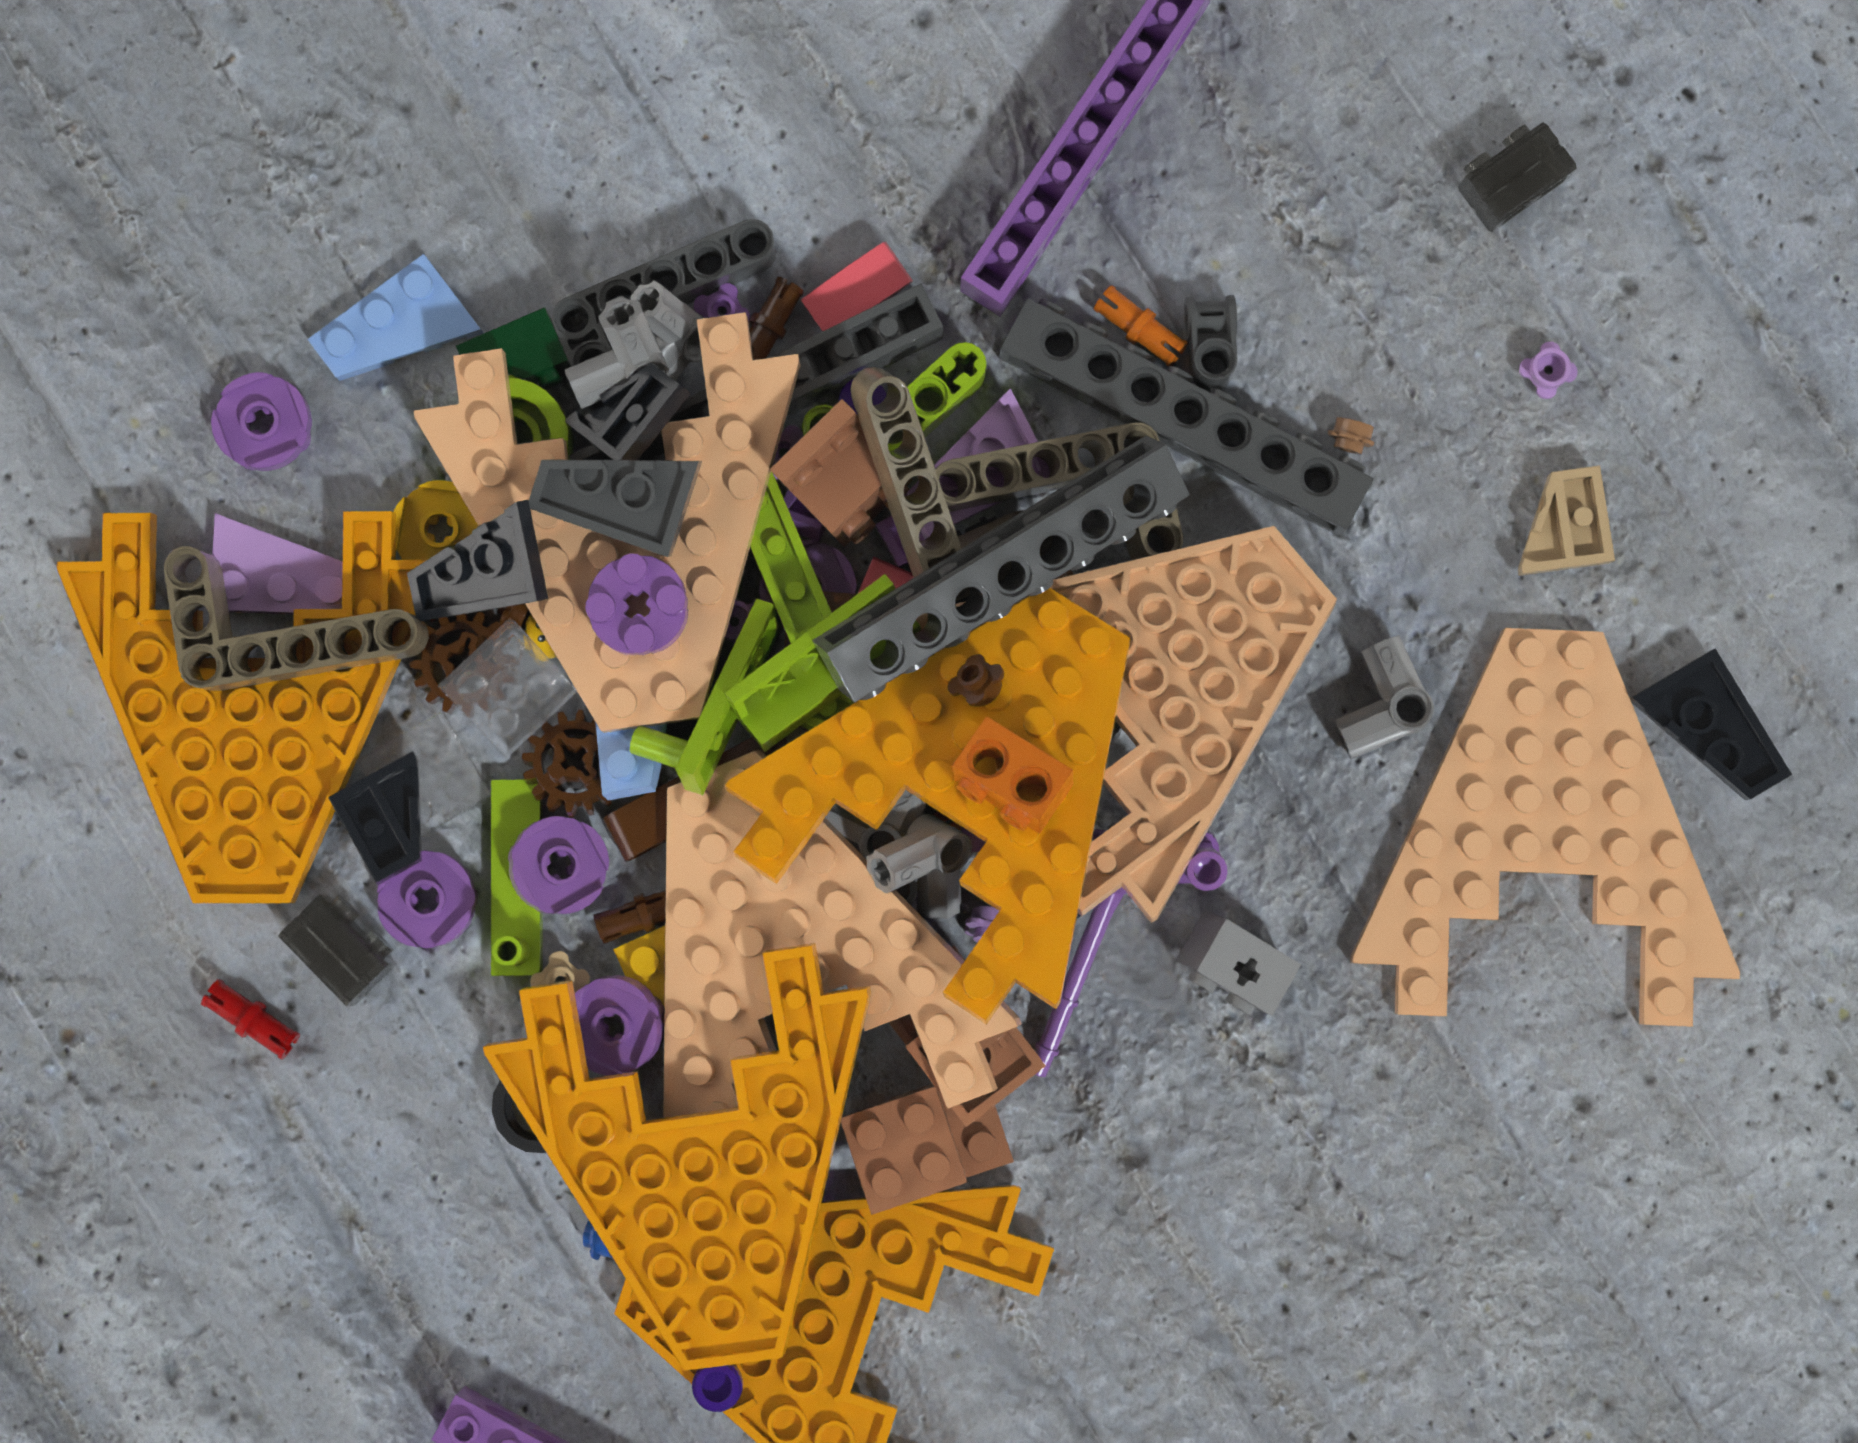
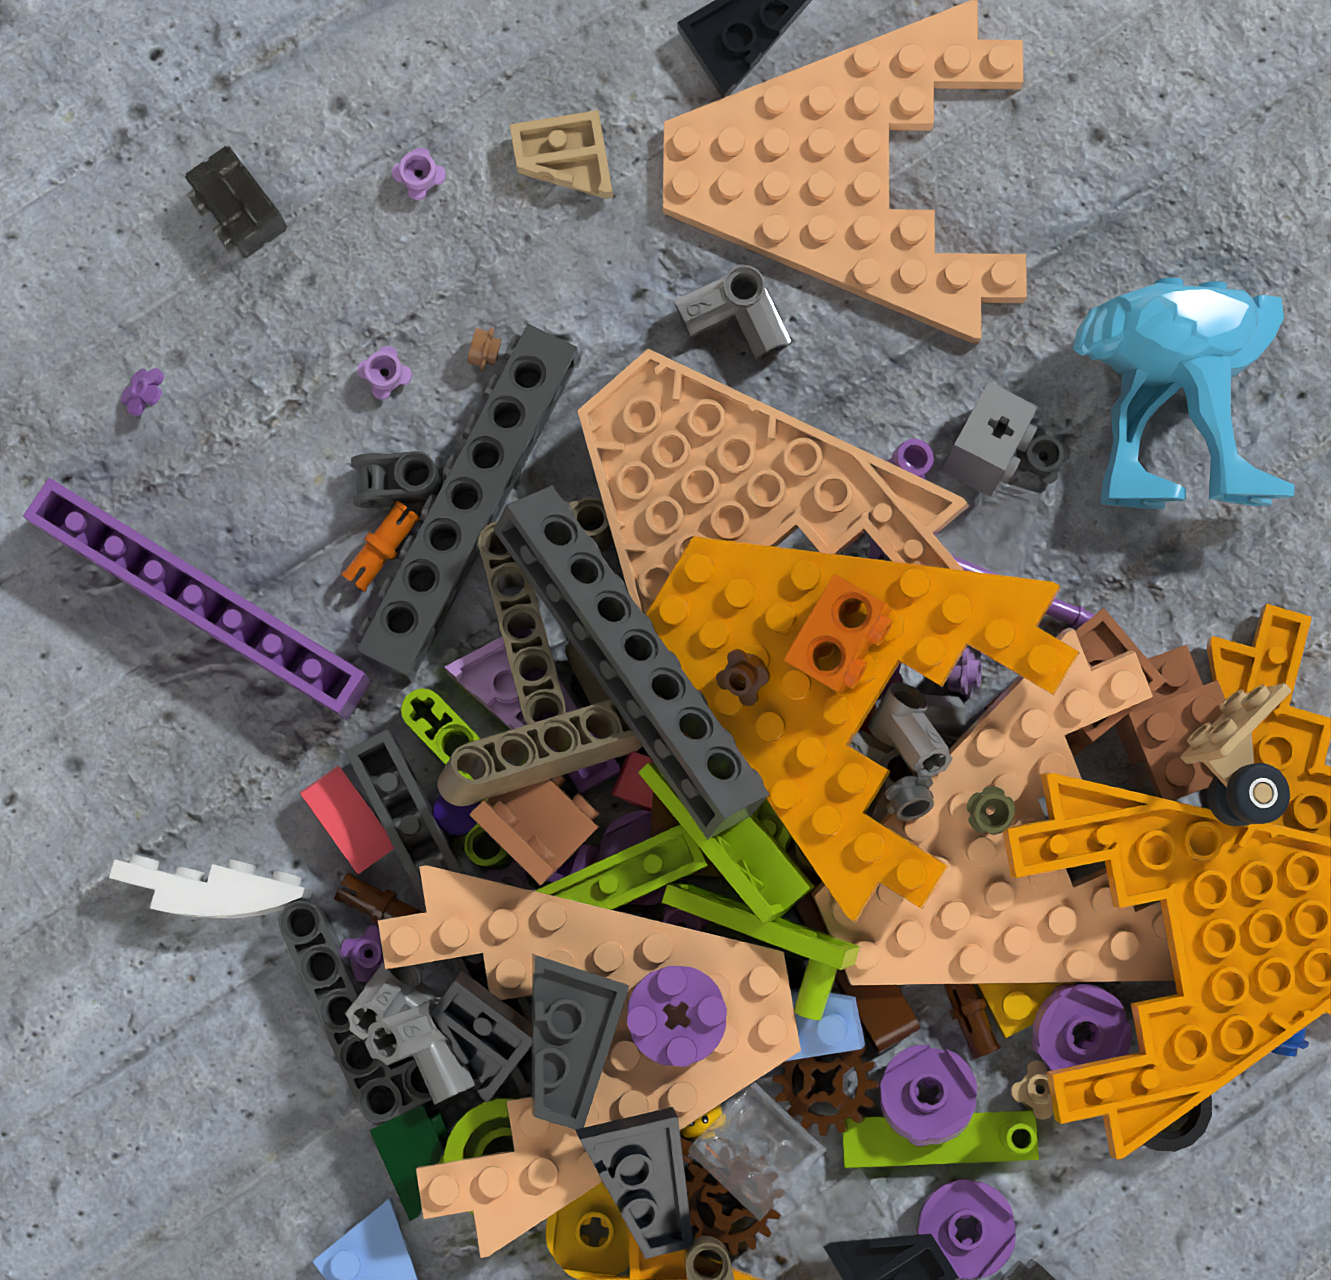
camera: 90 degrees left, 5 degrees down
none -> white slope [109,854,312,919]
none -> medium lavender plant [121,368,164,416]
none -> lavender plate [357,346,412,400]
none -> dark grey plate [885,776,934,821]
none -> olive plate [967,786,1015,835]
none -> dark grey plate [1017,430,1071,484]
none -> medium azure animal [1072,278,1295,509]
none -> plate [1180,683,1292,826]

